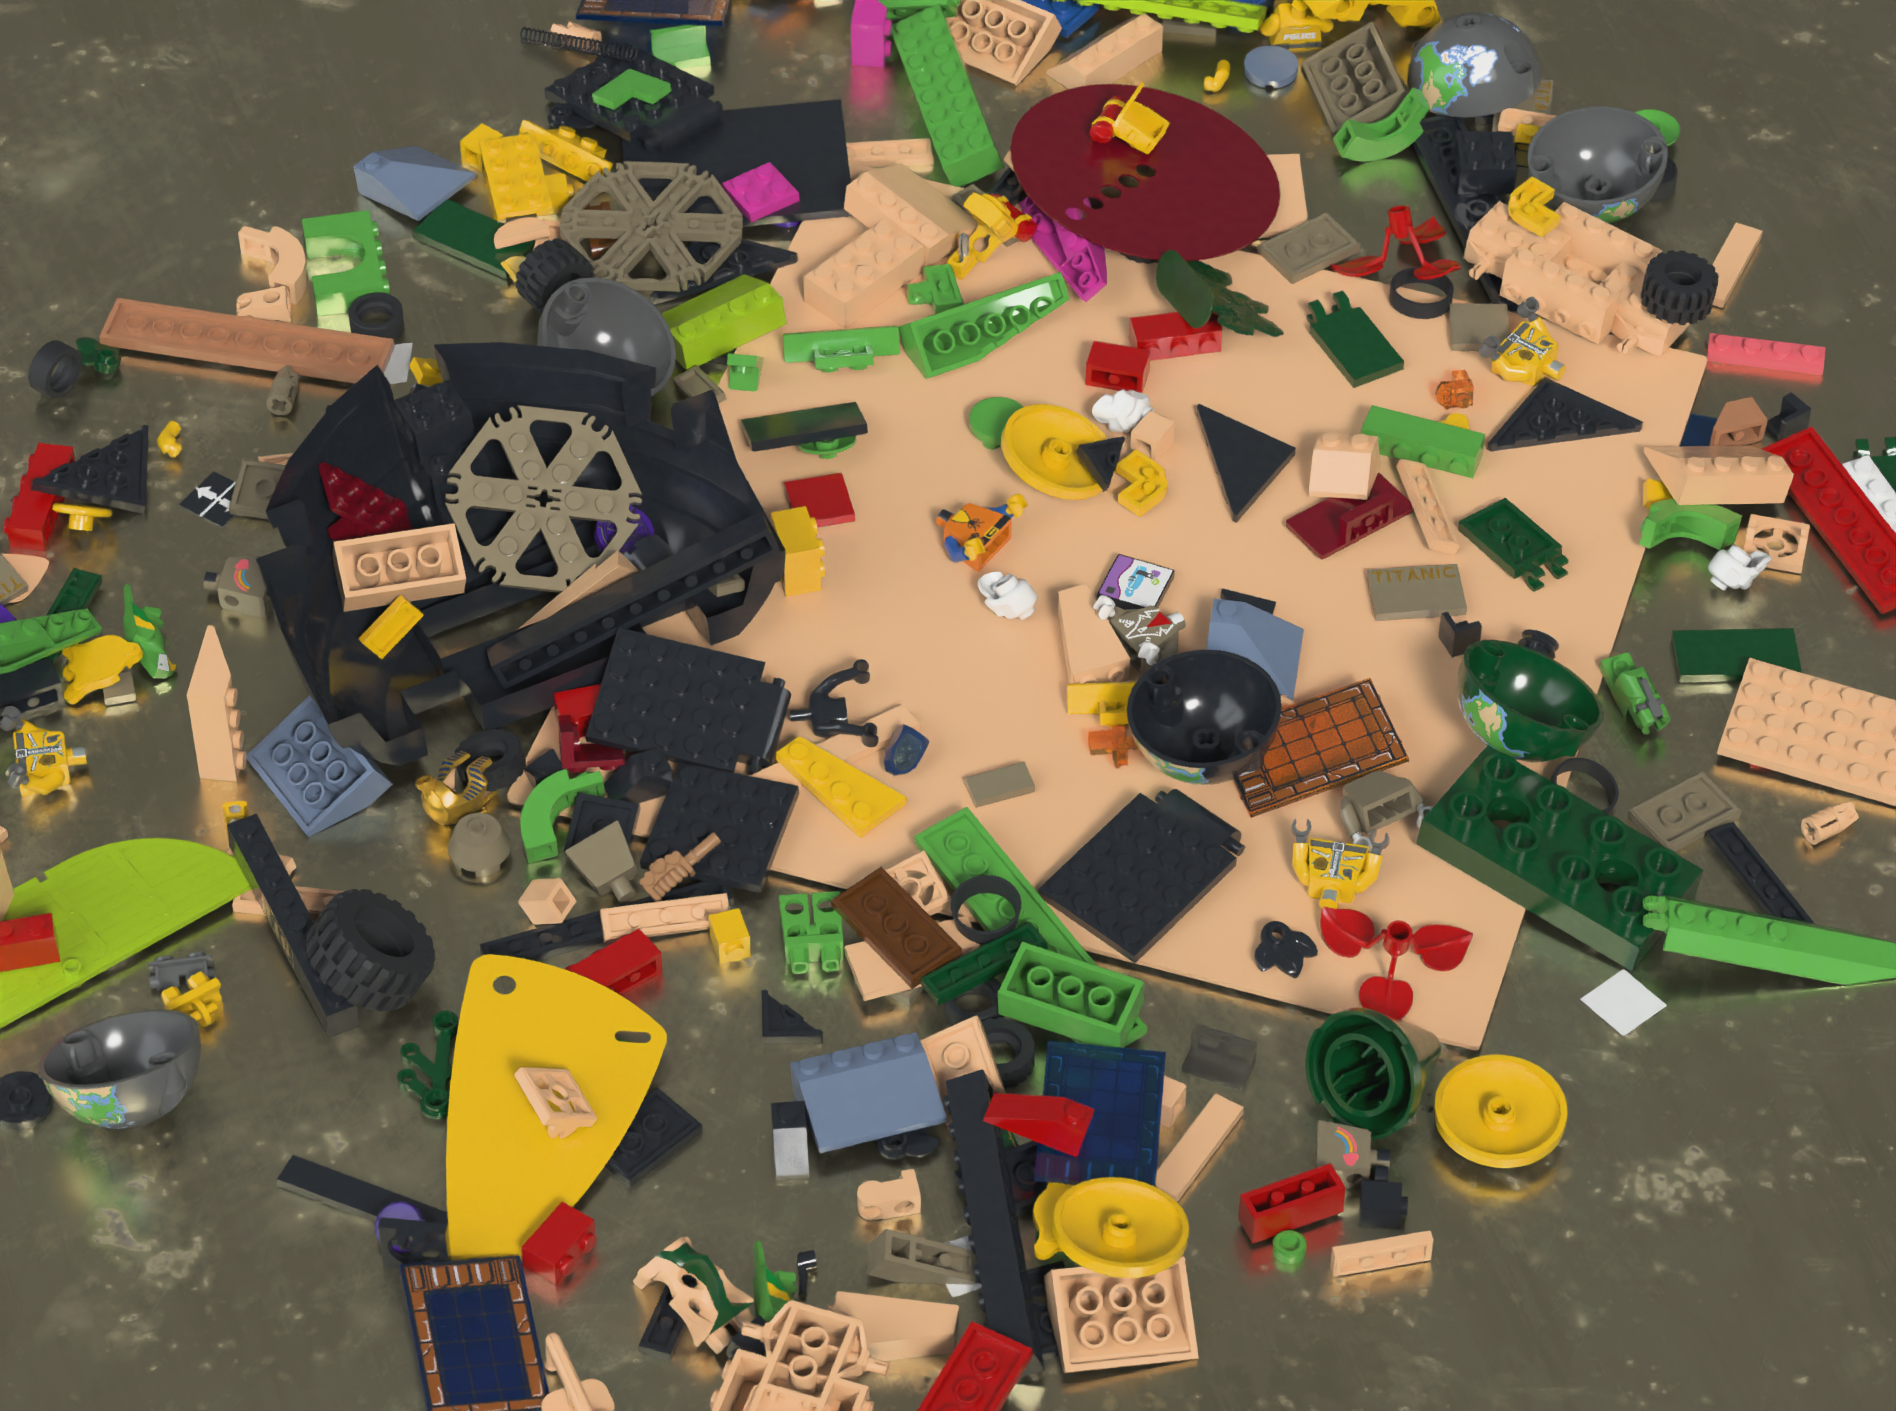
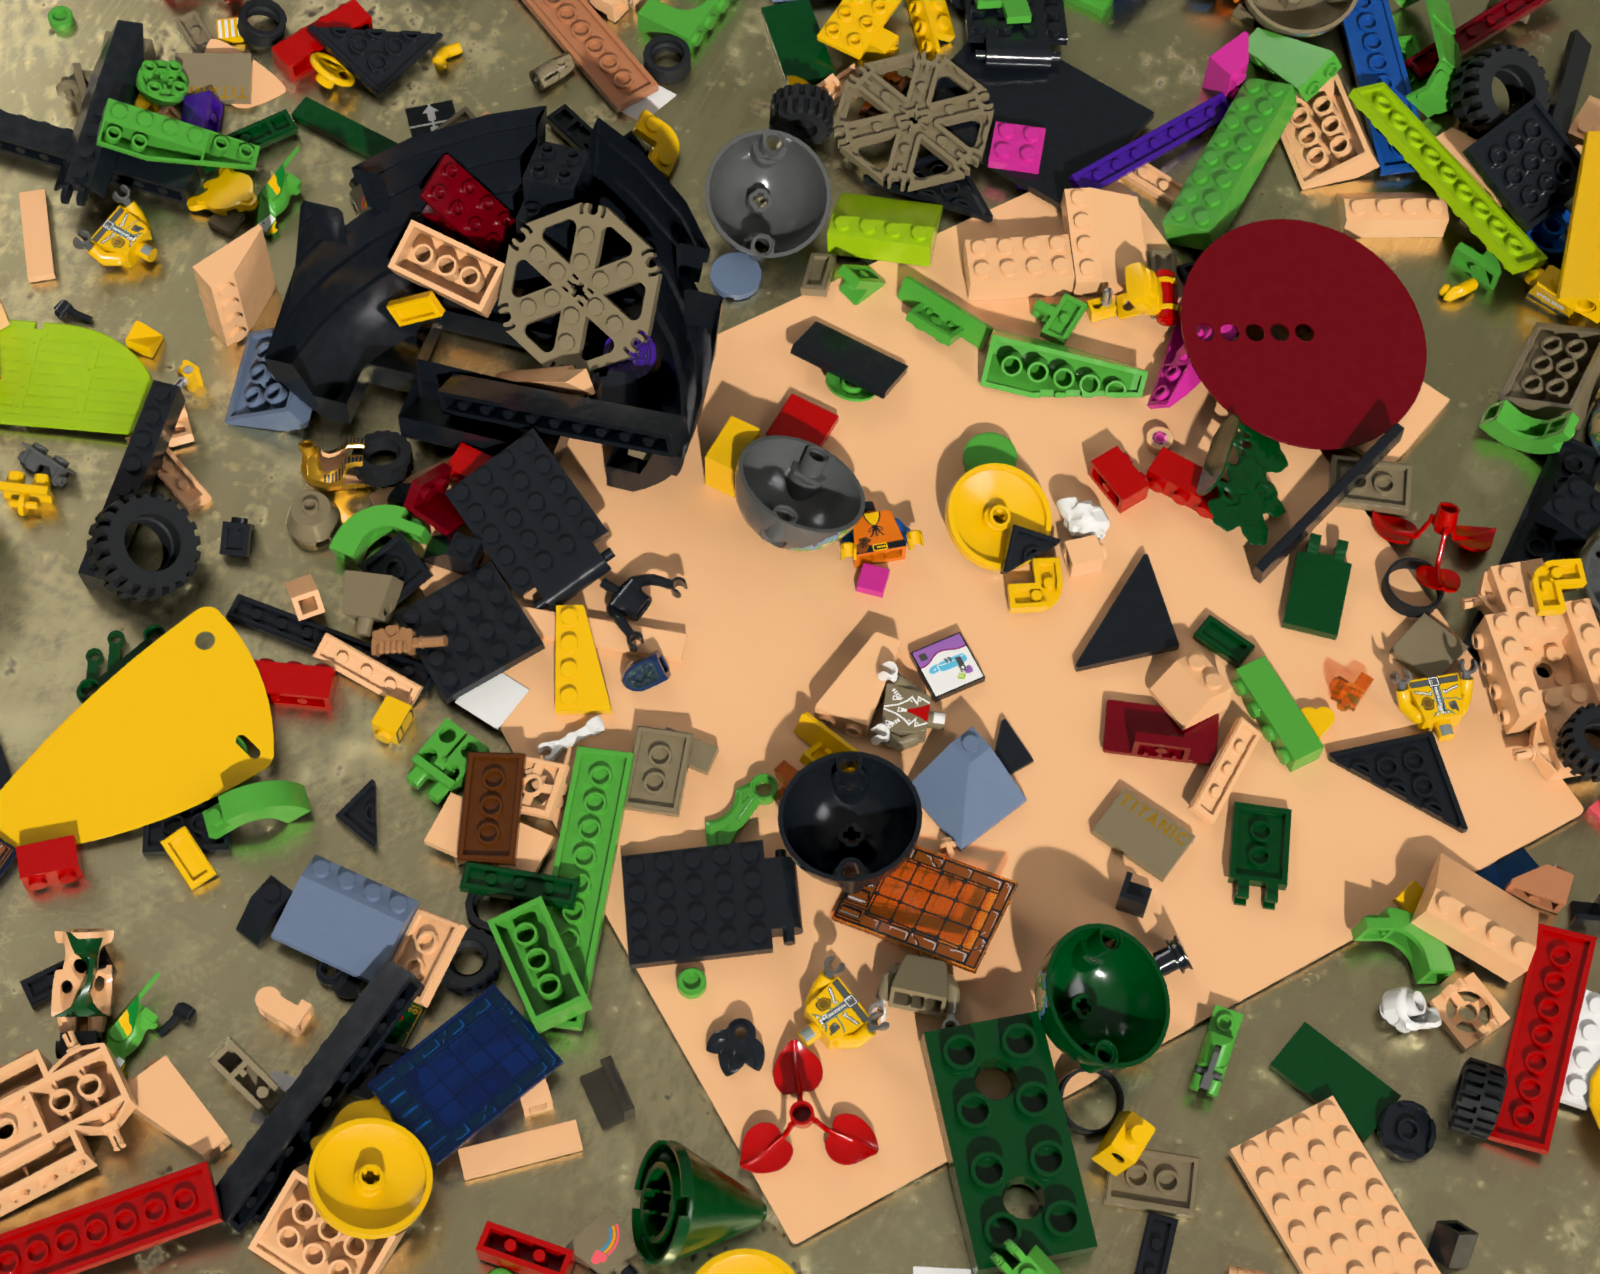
camera: 40 degrees right, 15 degrees up
light nougat tile [494,217,551,249] -> none
light nougat piece [514,1067,597,1139] -> none
black tyre [951,875,1021,944] -> none
white head [978,572,1038,620] -> none
red slope [983,1093,1095,1157] -> none
yellow piece [1089,82,1170,154] -> none
sand blue tile [1244,45,1298,88] -> none
none -> black hand [54,300,93,323]
none -> yellow slope [125,320,164,358]
none -> yellow tile [160,826,217,890]
none -> bright green arch [202,780,311,839]
none -> black bracket [219,517,255,557]
none -> dark green tile [291,97,398,158]
none -> white sticker [455,673,529,730]
none -> white piece [537,716,605,761]
none -> dark tan tile [625,726,694,817]
none -> bright green tile [677,967,707,999]
none -> bright green piece [705,774,778,846]
none -> dark grey piece [735,435,865,551]
none -> dark pink tile [856,563,890,598]
none -> dark purple plate [1068,92,1231,189]
none -> yellow torso [1091,1111,1156,1177]
none -> tile [1145,426,1173,454]
none -> dark green tile [1193,615,1255,668]
none -> black tile [1253,423,1404,583]
none -> black tile [1376,1100,1436,1161]
none -> black tyre [1447,1057,1508,1140]
none -> bright green slope [1450,242,1502,290]

